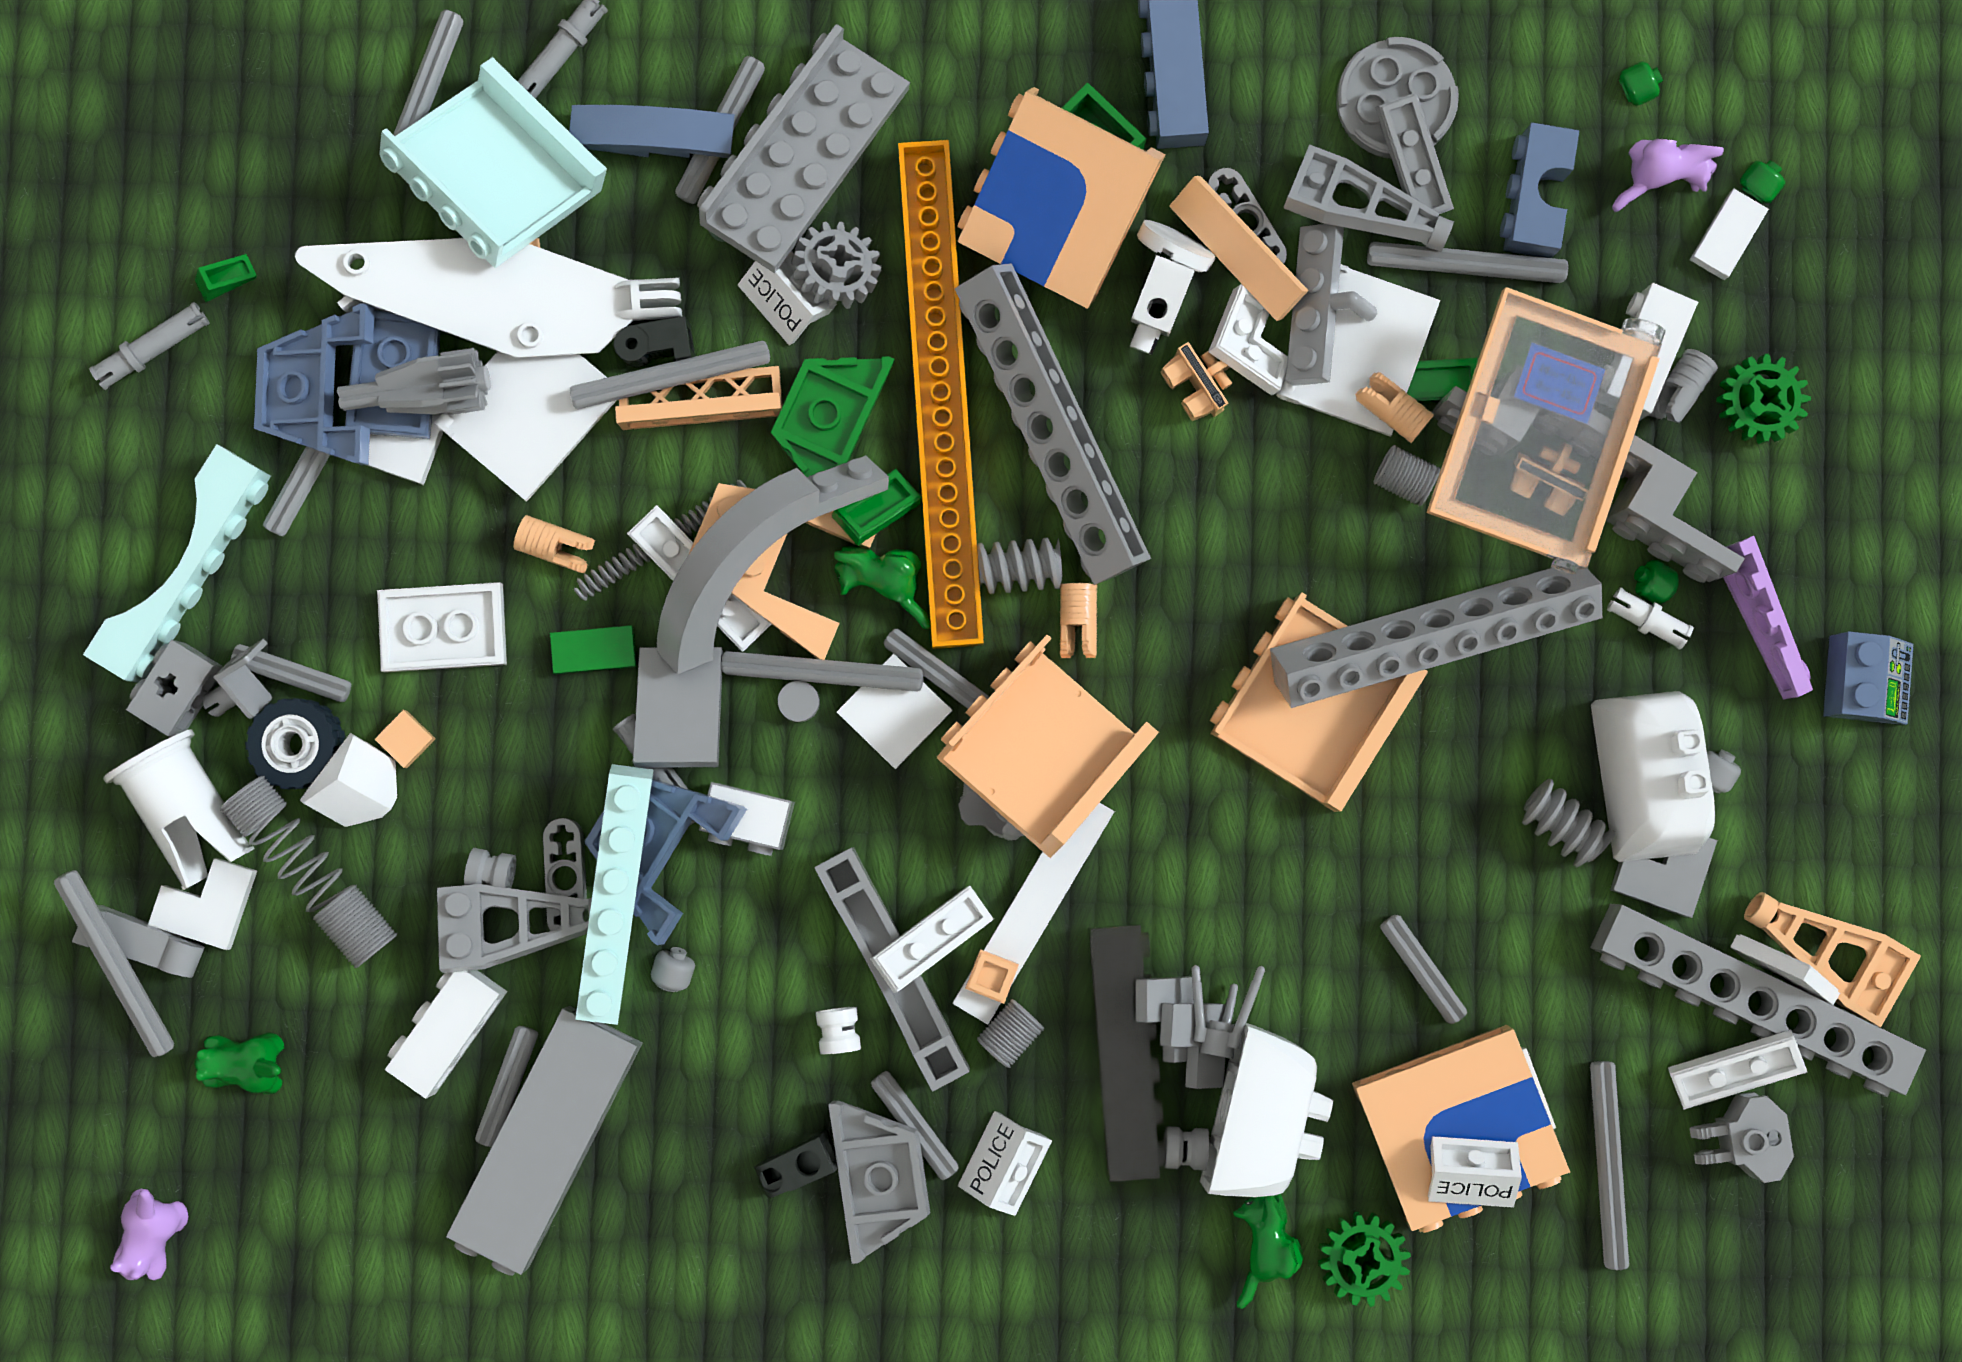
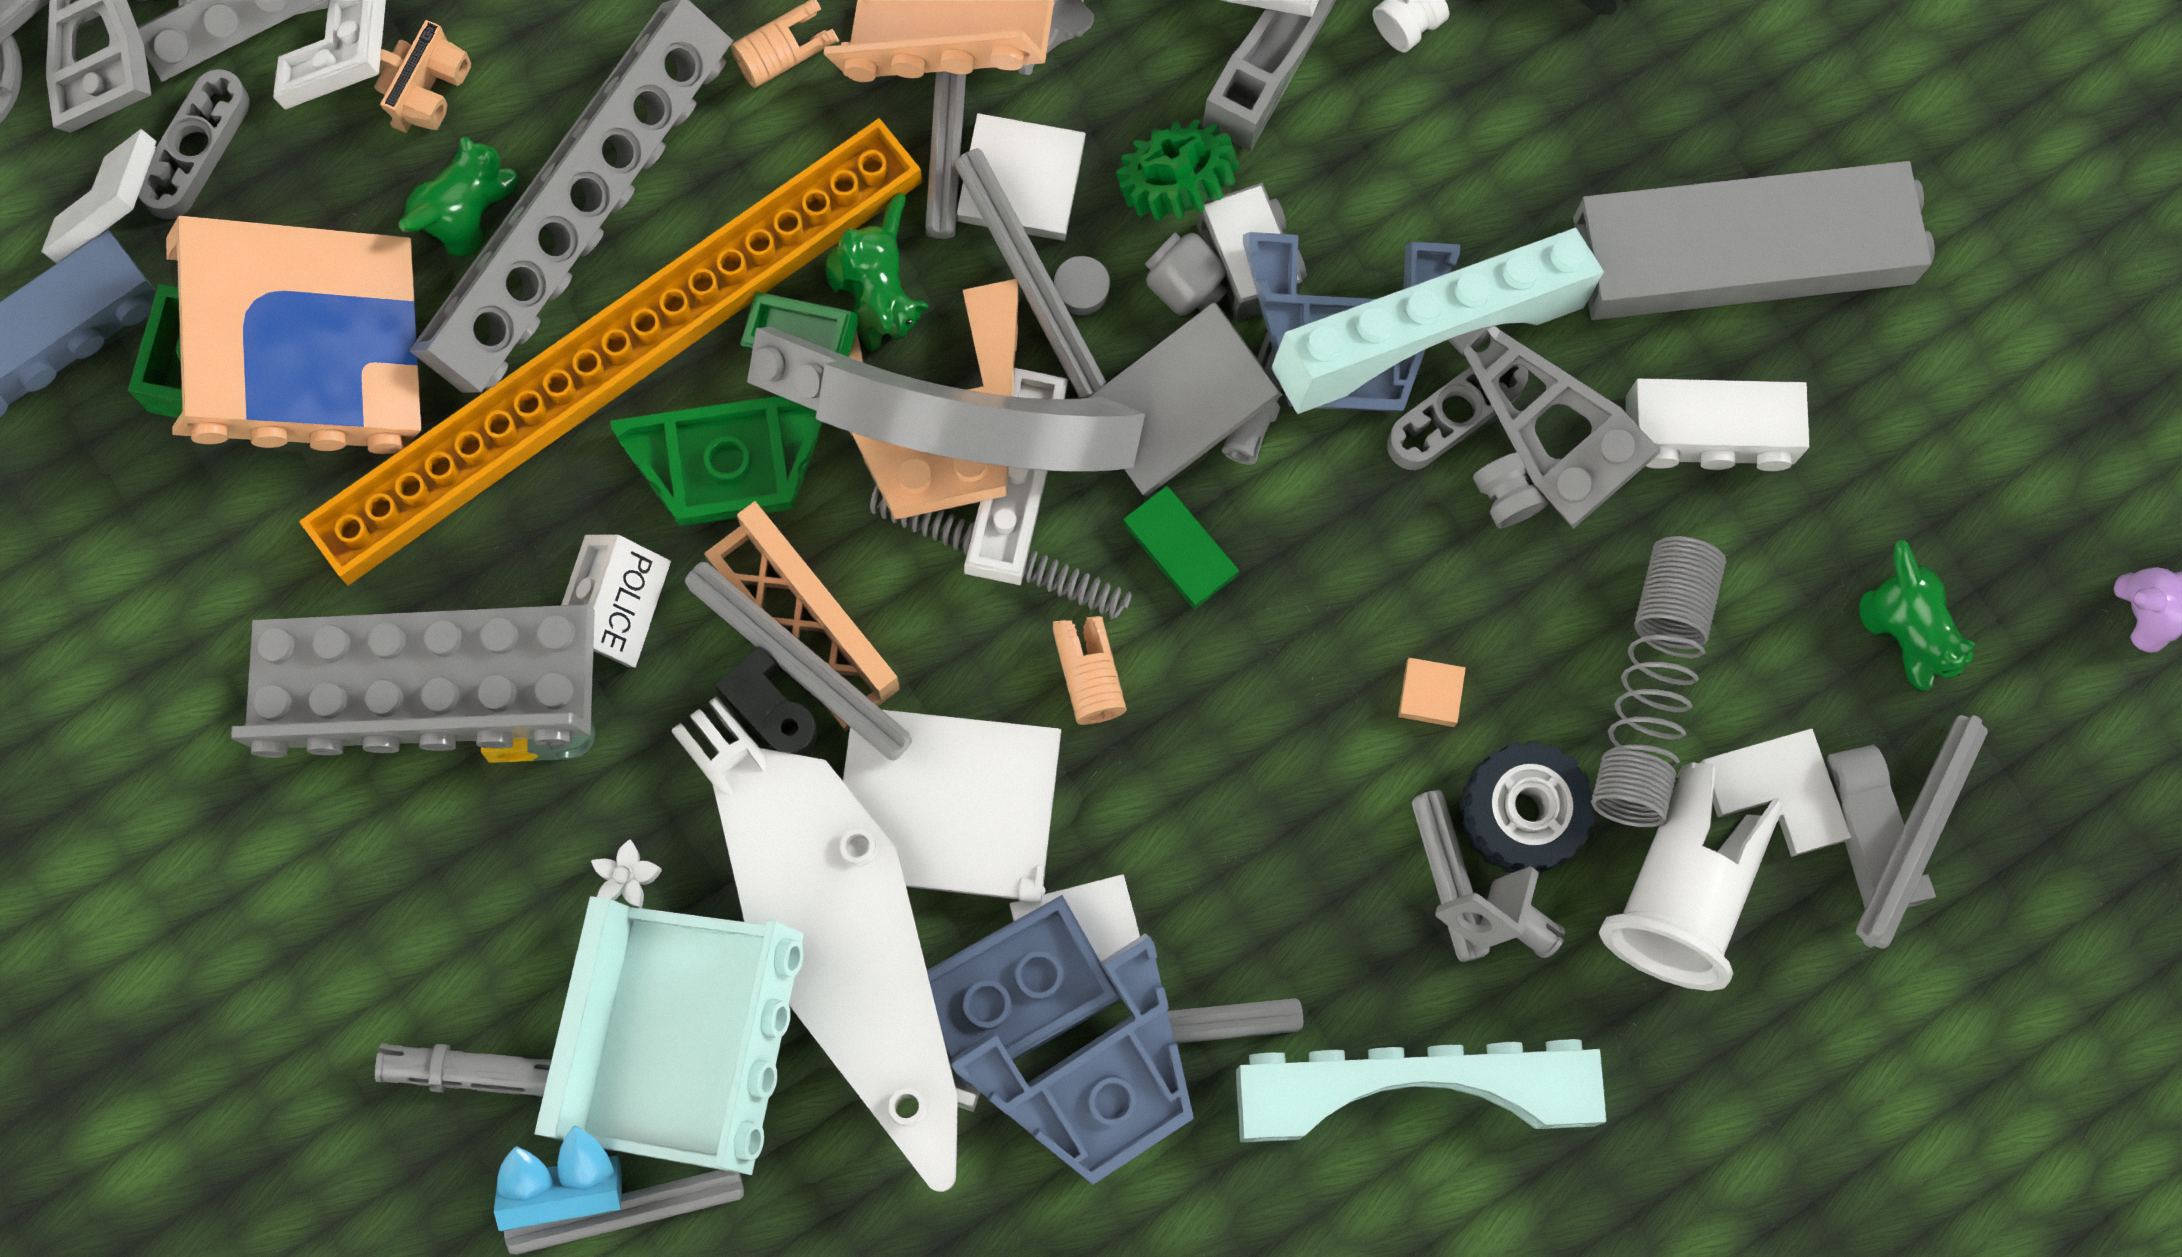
camera: 125 degrees left, 10 degrees down
light grey brick [126,639,223,737] -> none
white slope [300,733,397,827] -> none
light grey piece [337,348,491,415] -> none
white tile [377,582,507,673] -> none
light grey axle [475,1026,538,1147] -> none
sand blue slope [569,105,735,158] -> none
light grey piece [650,947,695,992] -> none
light grey axle [676,56,765,204] -> none
light grey gear [791,221,881,309] -> none
light grey piece [977,538,1062,594] -> none
white torso [1130,255,1195,355] -> none
white tile [1137,220,1215,272] -> none
light nougat tile [1169,176,1309,321] -> none
none -> white tile [41,129,156,263]
none -> green animal [399,137,519,257]
none -> medium azure tile [494,1125,623,1231]
none -> white plant [591,840,662,908]
none -> green gear [1116,120,1239,221]
none -> light grey head [1144,233,1228,316]

